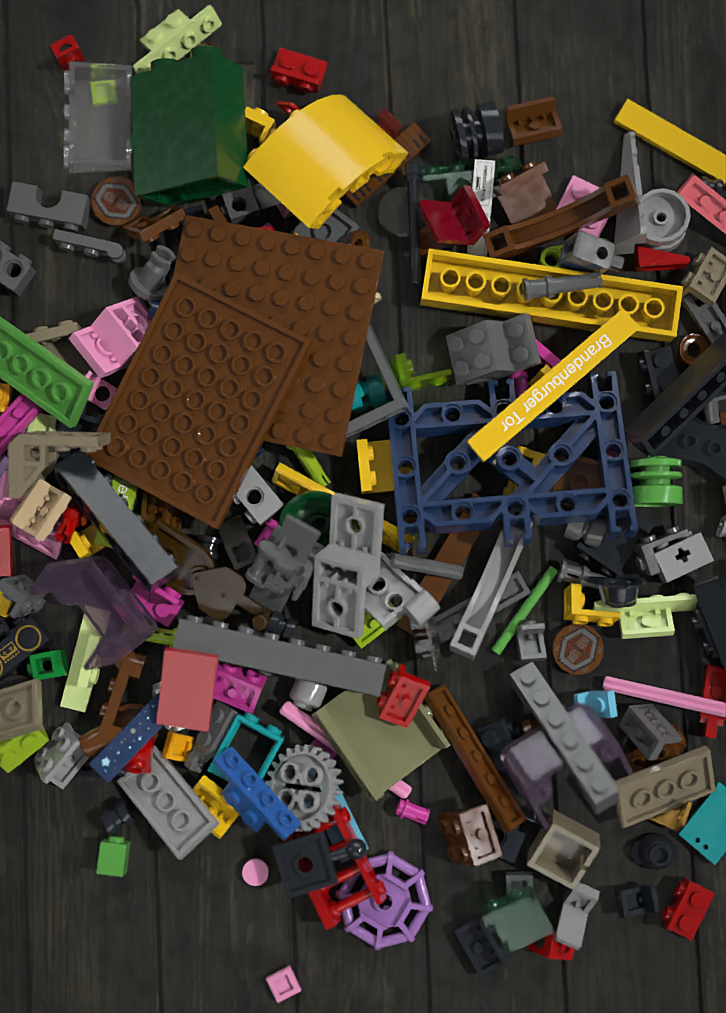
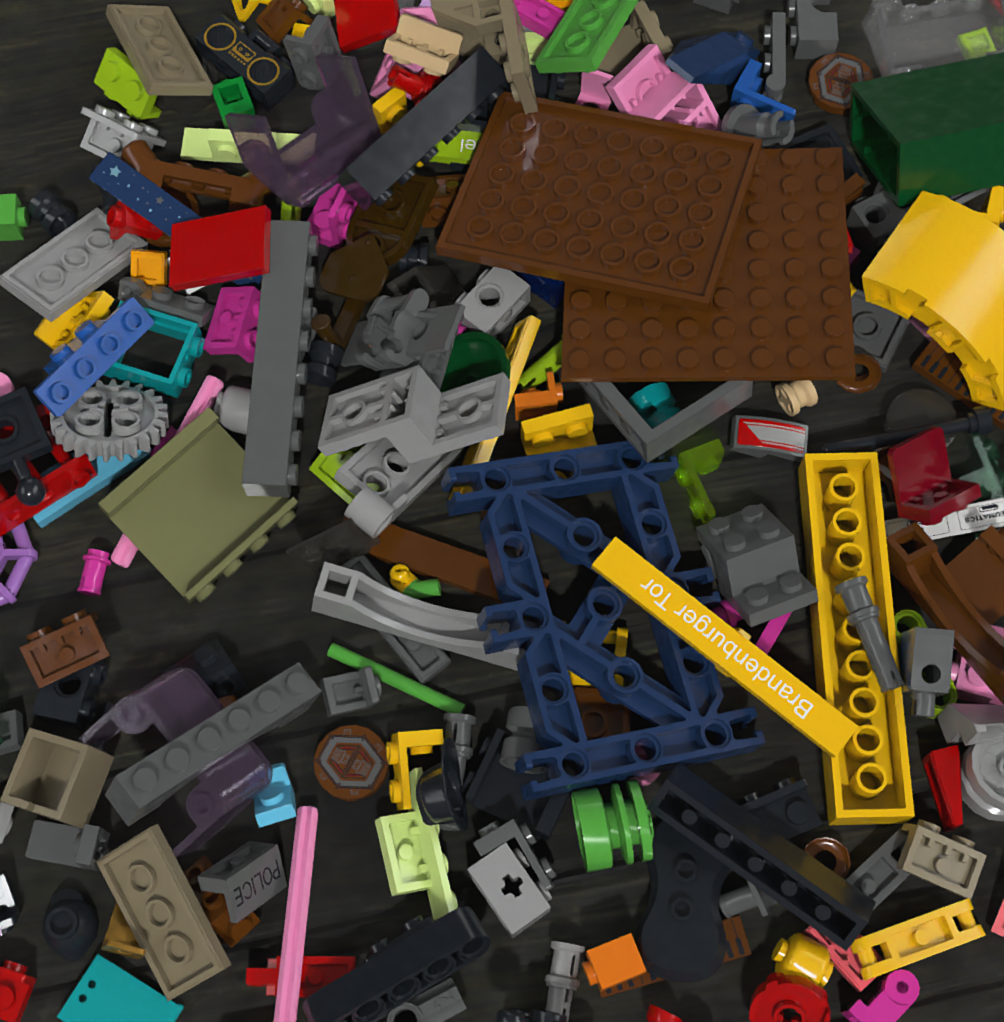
camera: 80 degrees right, 15 degrees down
reddish brown plate [123,205,186,243] -> none
red bracket [376,664,430,728] -> none
dark grey axle [390,553,464,579] -> none
reddish brown tile [424,684,527,833] -> none
none -> dark grey bracket [25,820,110,872]
none -> arm [390,564,441,600]
none -> orange bracket [514,371,563,421]
none -> dark blue wedge [665,30,760,85]
none -> blue bracket [730,58,796,121]
none -> slope [730,415,808,462]

